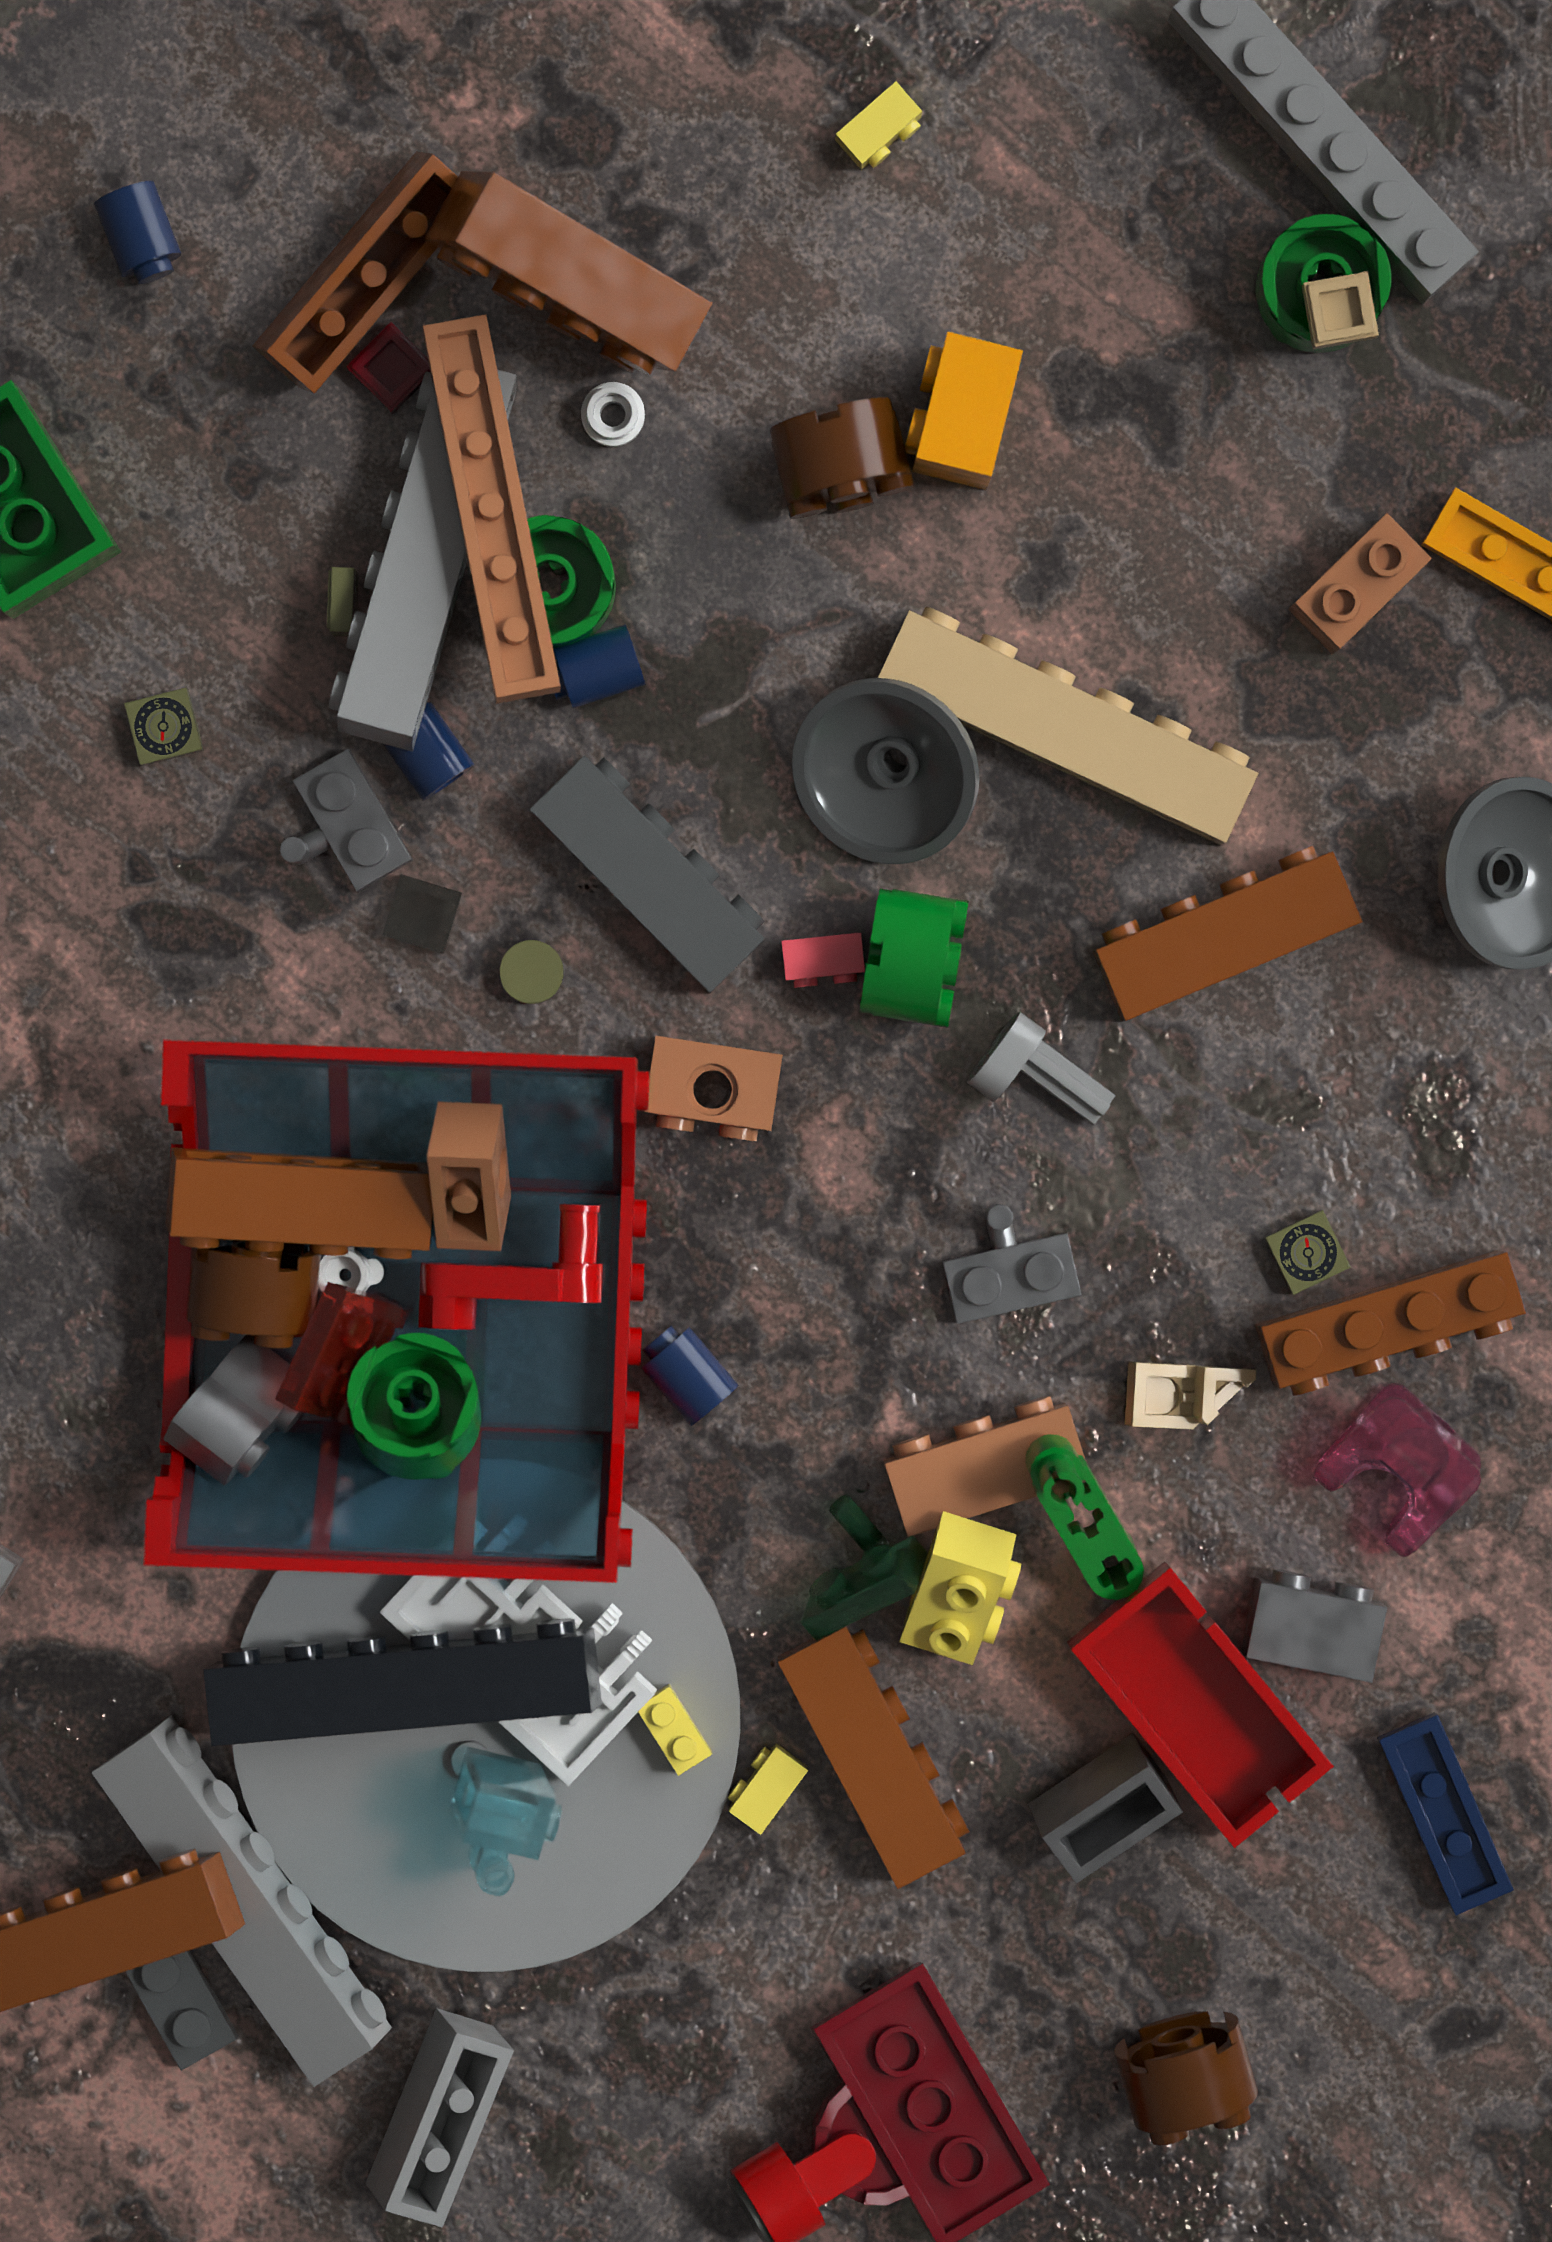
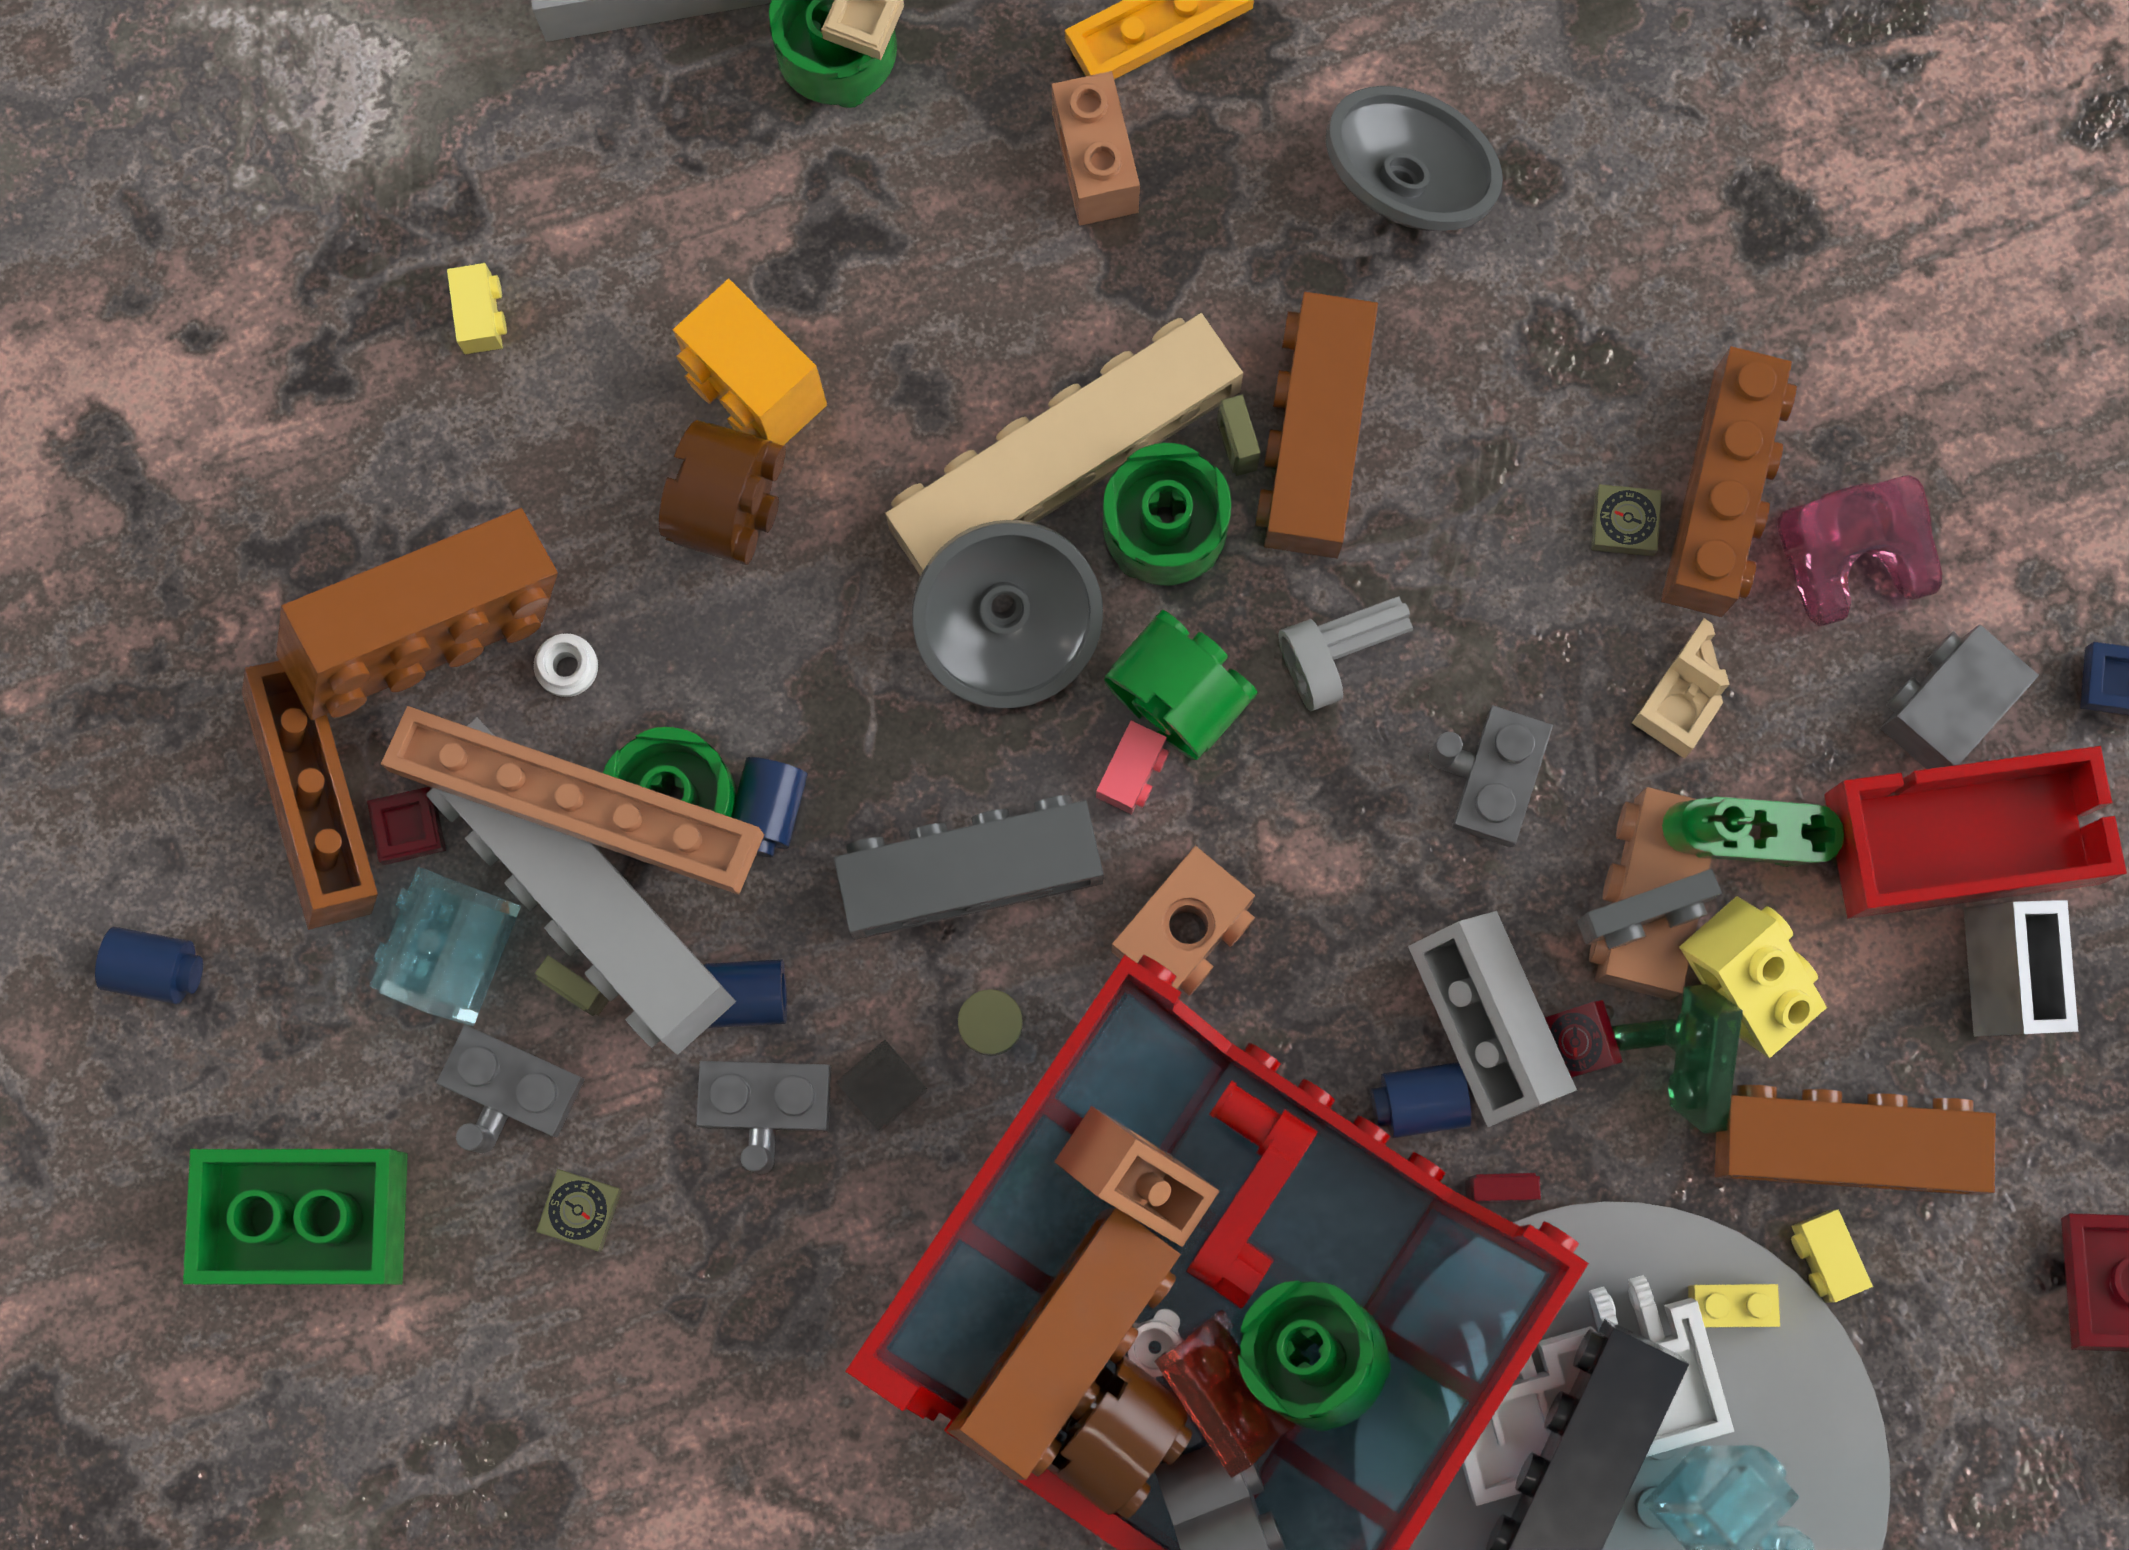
camera: 55 degrees left, 10 degrees down
none -> clear light blue brick [370,866,521,1026]
none -> flat silver plate [436,1024,585,1154]
none -> green brick [1103,443,1231,585]
none -> olive tile [1216,394,1261,476]
none -> light grey brick [1408,911,1577,1127]
none -> dark red tile [1465,1173,1541,1203]
none -> dark red tile [1545,1000,1623,1078]
none -> dark grey plate [1577,869,1722,950]

